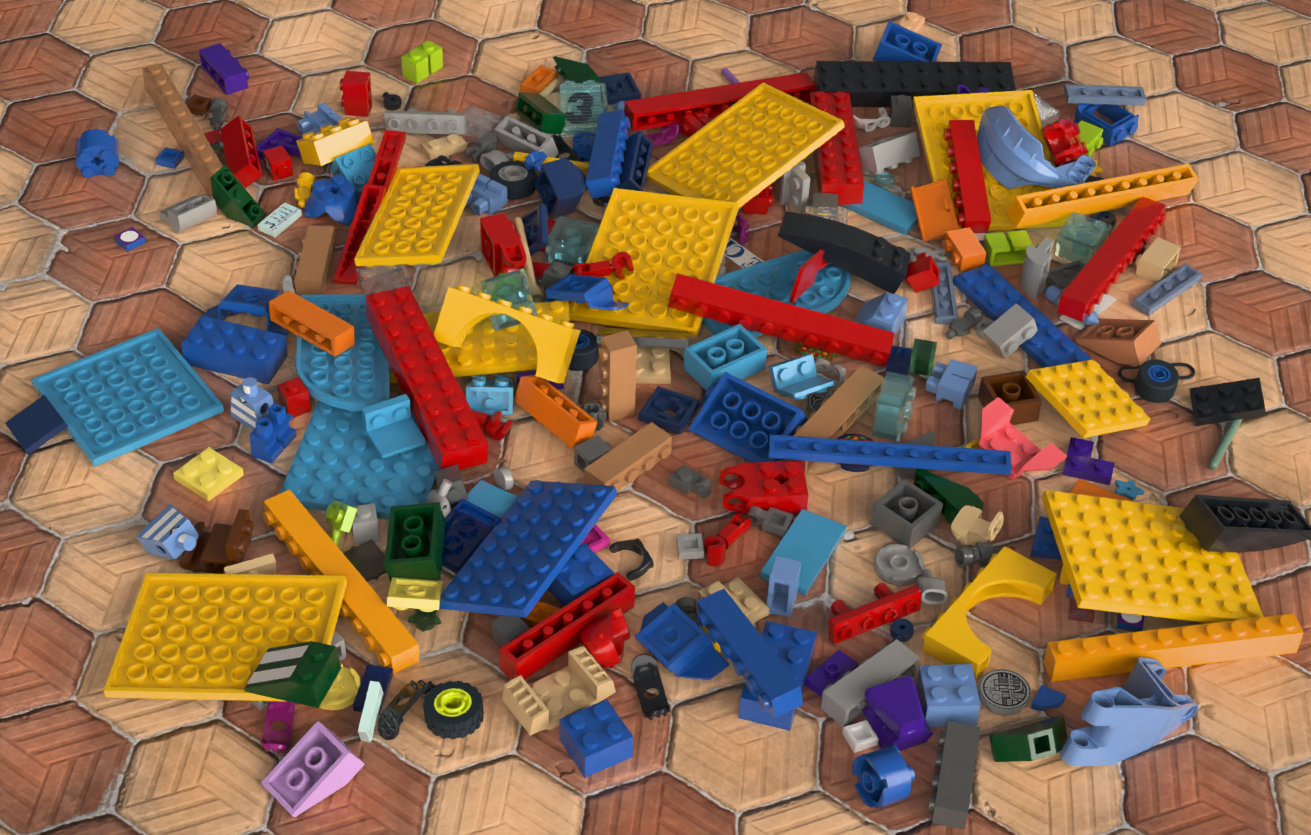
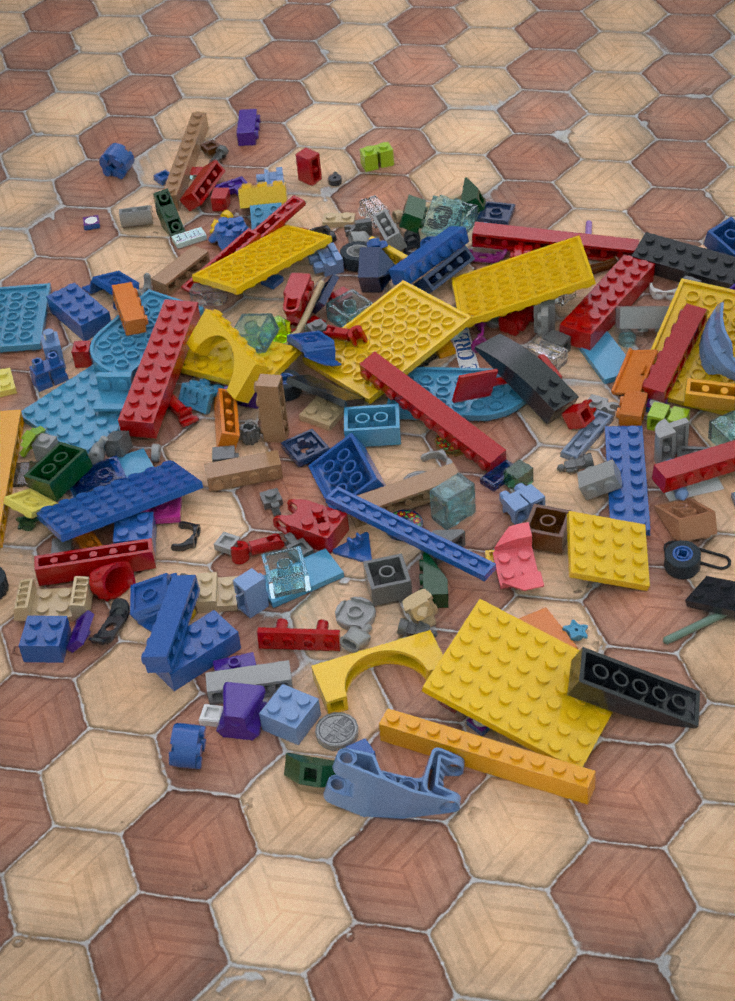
camera: 40 degrees right, 0 degrees up
light grey plate [384,108,466,135] -> none
orange plate [520,65,557,94] -> none
dark azure bracket [768,353,834,400] -> none
medium blue slope [853,292,908,337] -> none
dark blue piece [890,619,914,642] -> none
dark grey brick [928,721,980,830] -> none
dark purple plate [1063,437,1114,485] -> none
none -> dark purple plate [66,610,95,653]
none -> clear light blue brick [261,546,311,599]
none -> blue piece [333,532,372,562]

